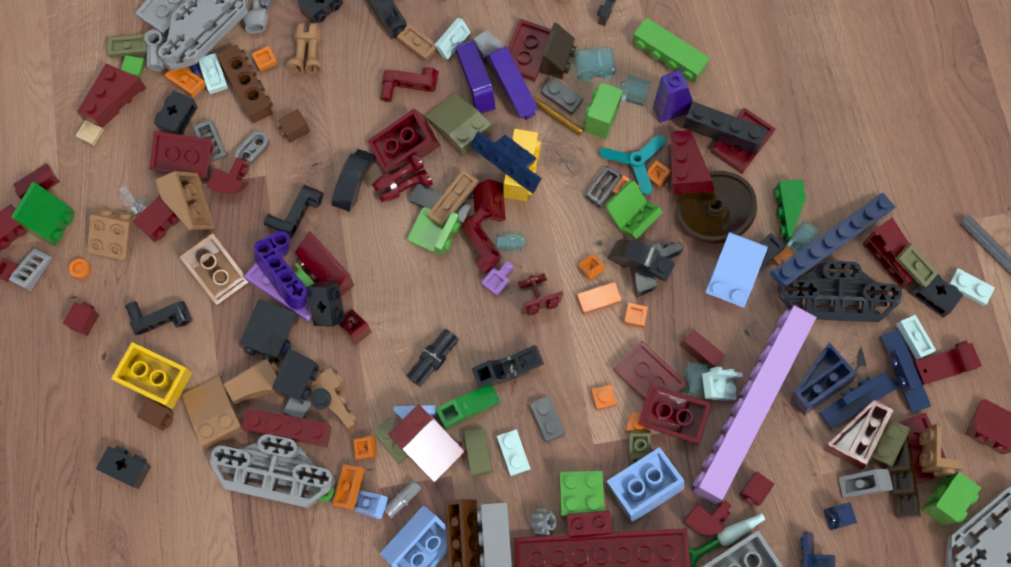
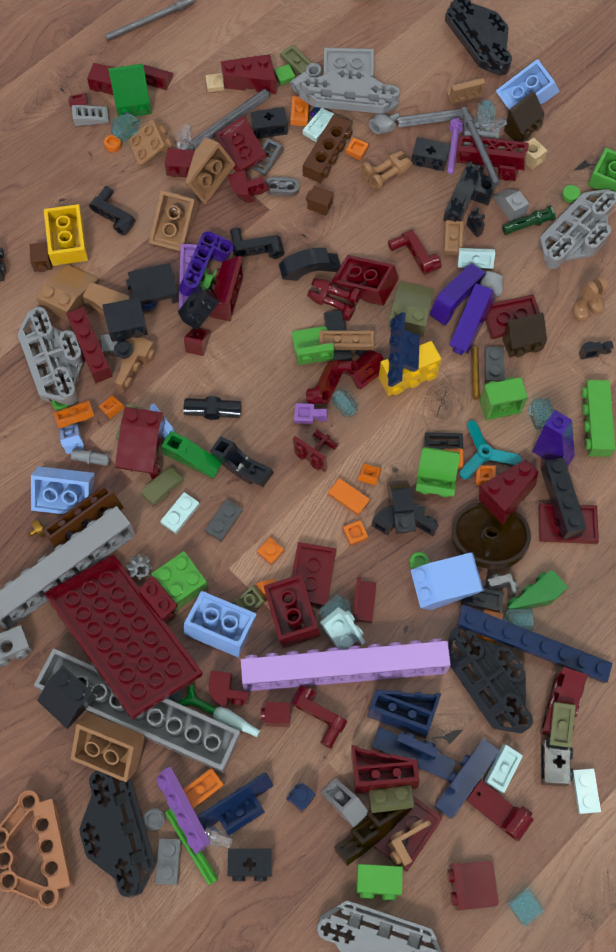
camera: 55 degrees right, 5 degrees down
dark red brick [63,302,99,336] -> none
clear light blue brick [574,47,616,81] -> none
none -> clear light blue brick [111,112,140,142]
none -> flat silver axle [188,89,270,150]
none -> dark red beam [291,685,347,749]
none -> bright green tile [409,552,429,569]
none -> black plate [466,207,485,237]
none -> flat silver bracket [485,574,518,598]

